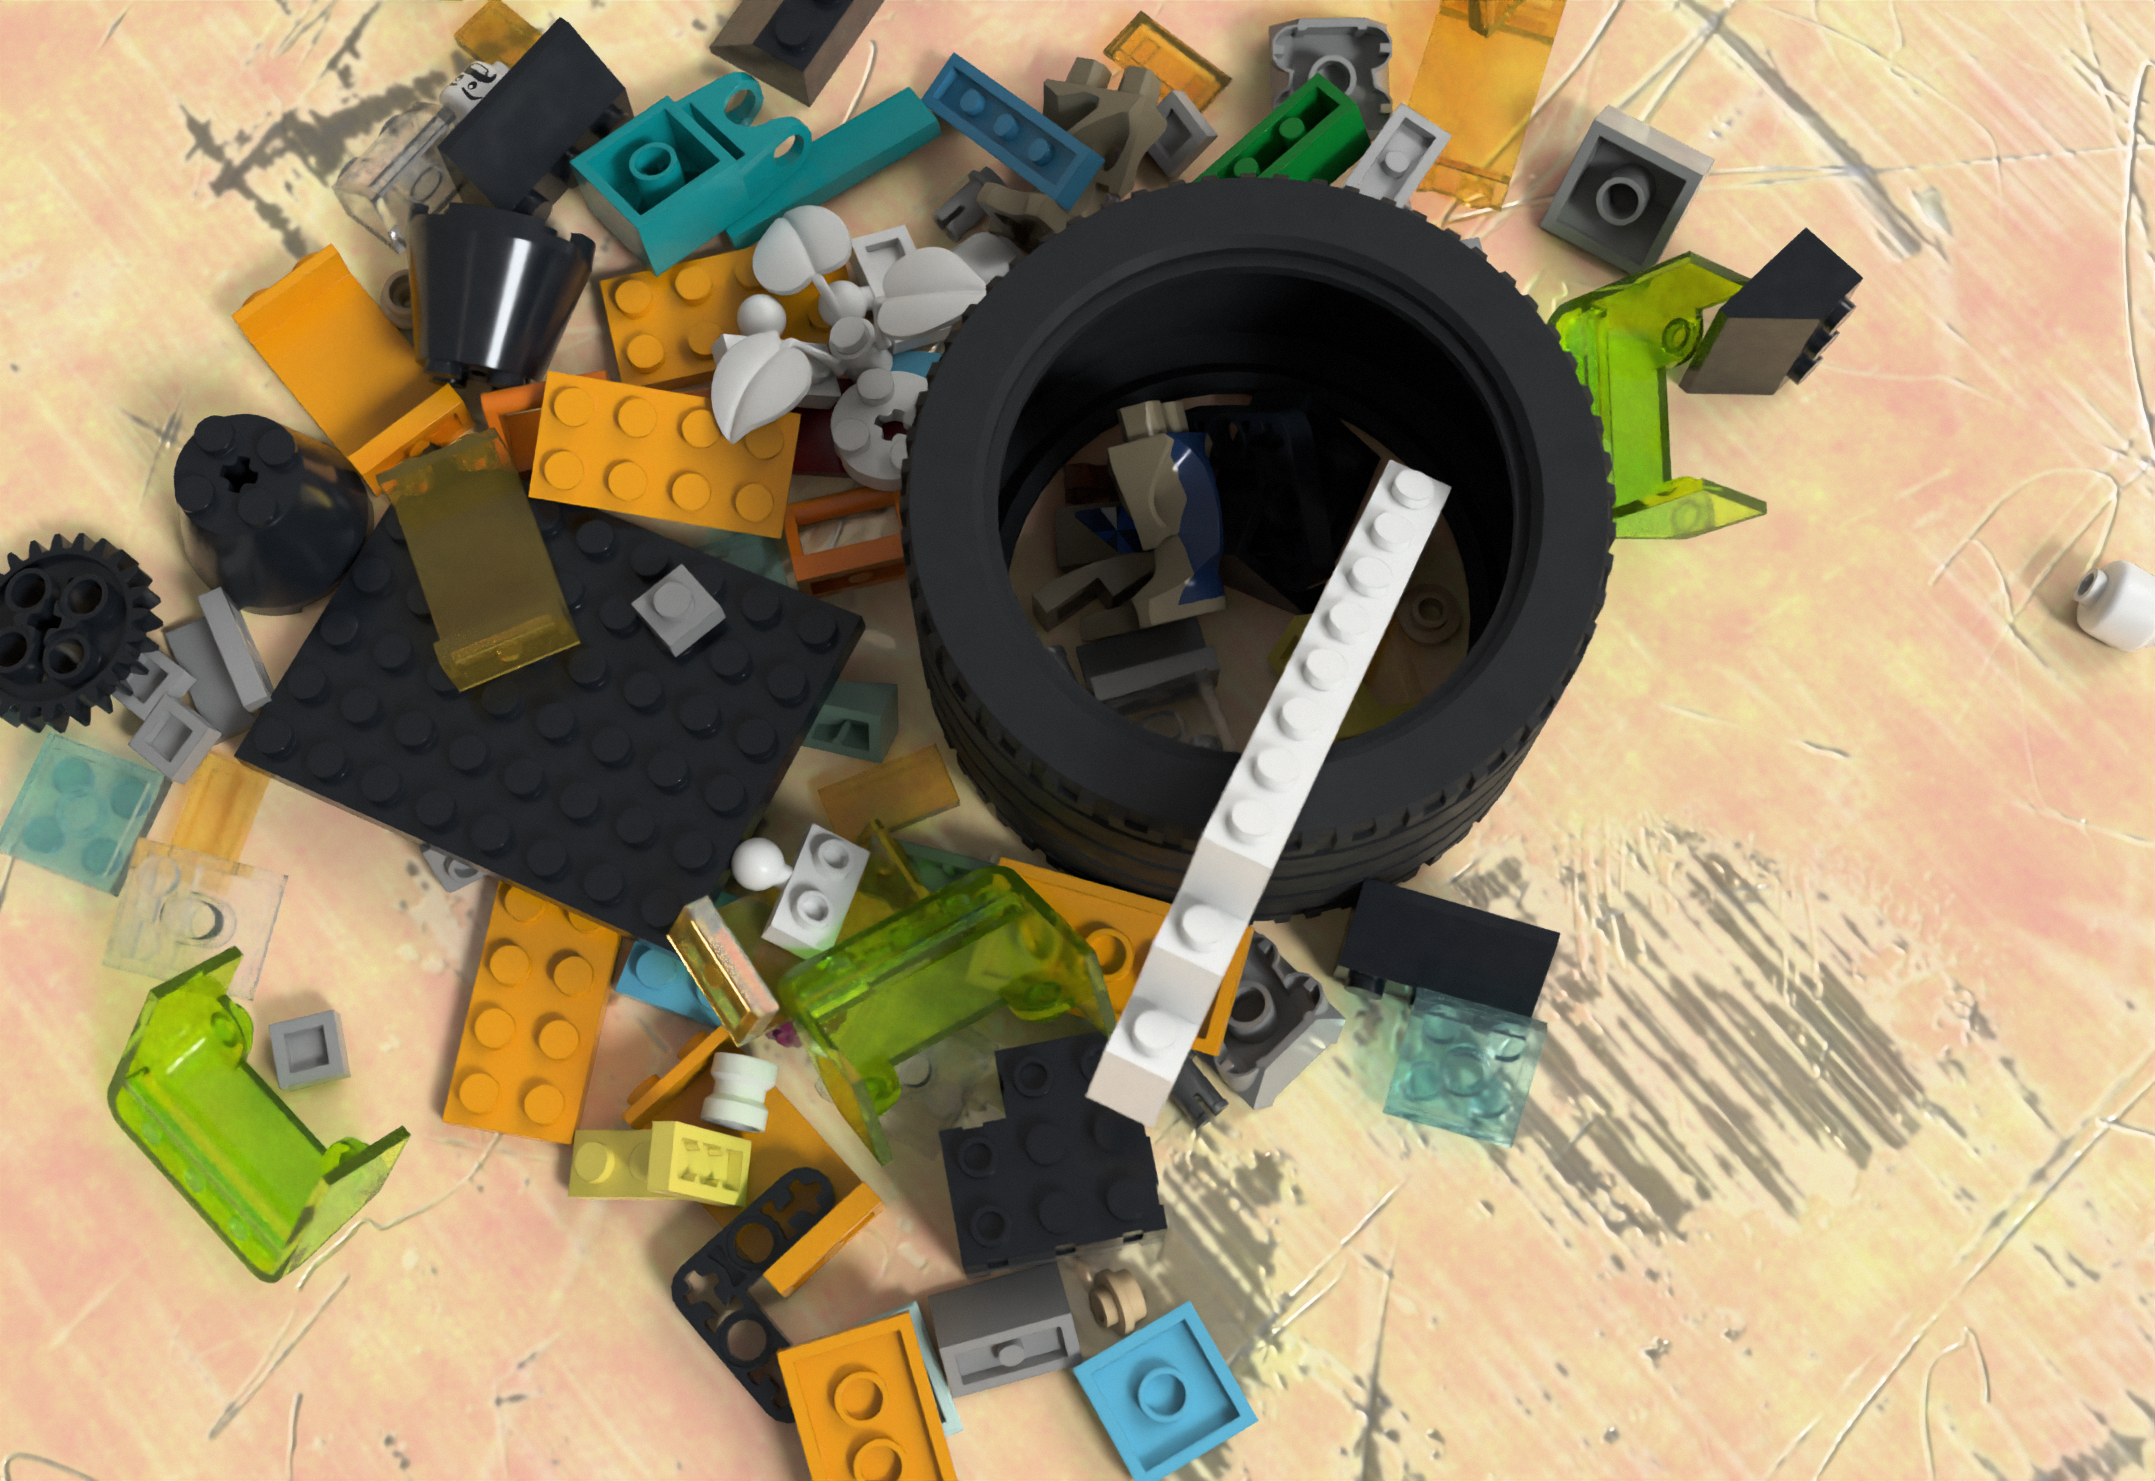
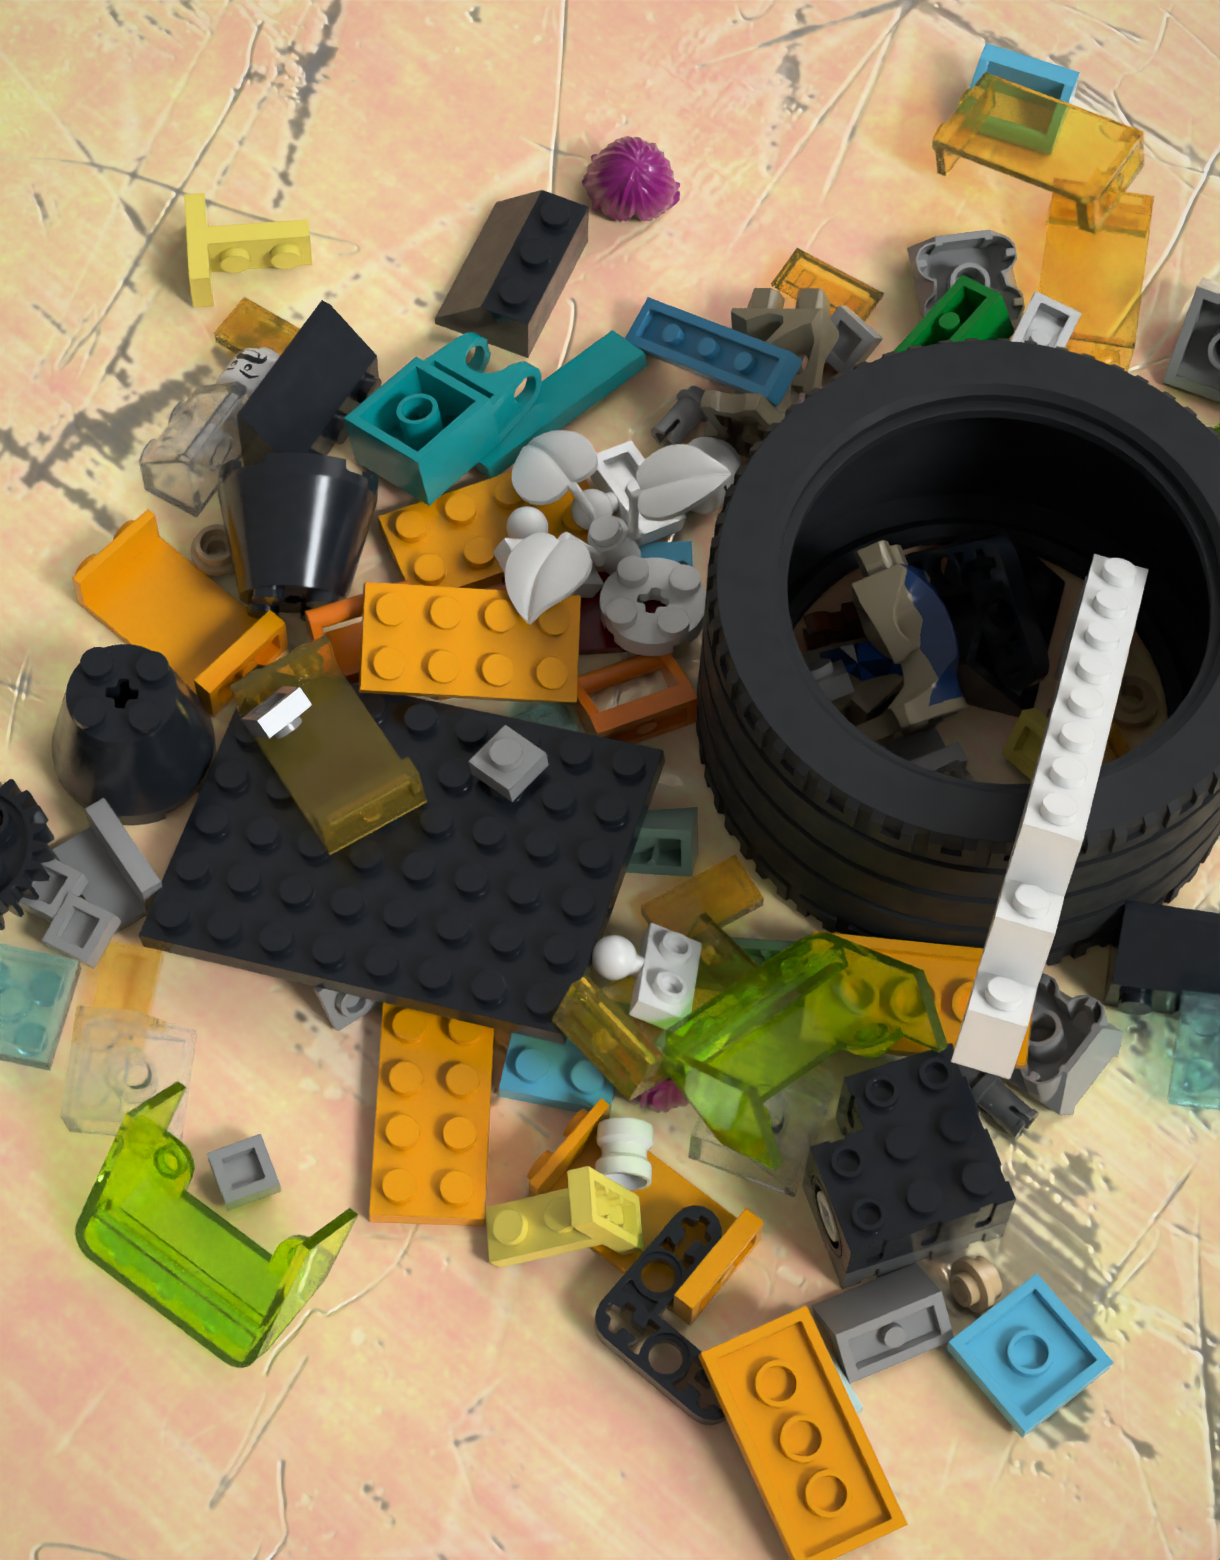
camera: 10 degrees left, 10 degrees down
none -> plate [241,686,312,740]
none -> light grey plate [807,659,855,701]

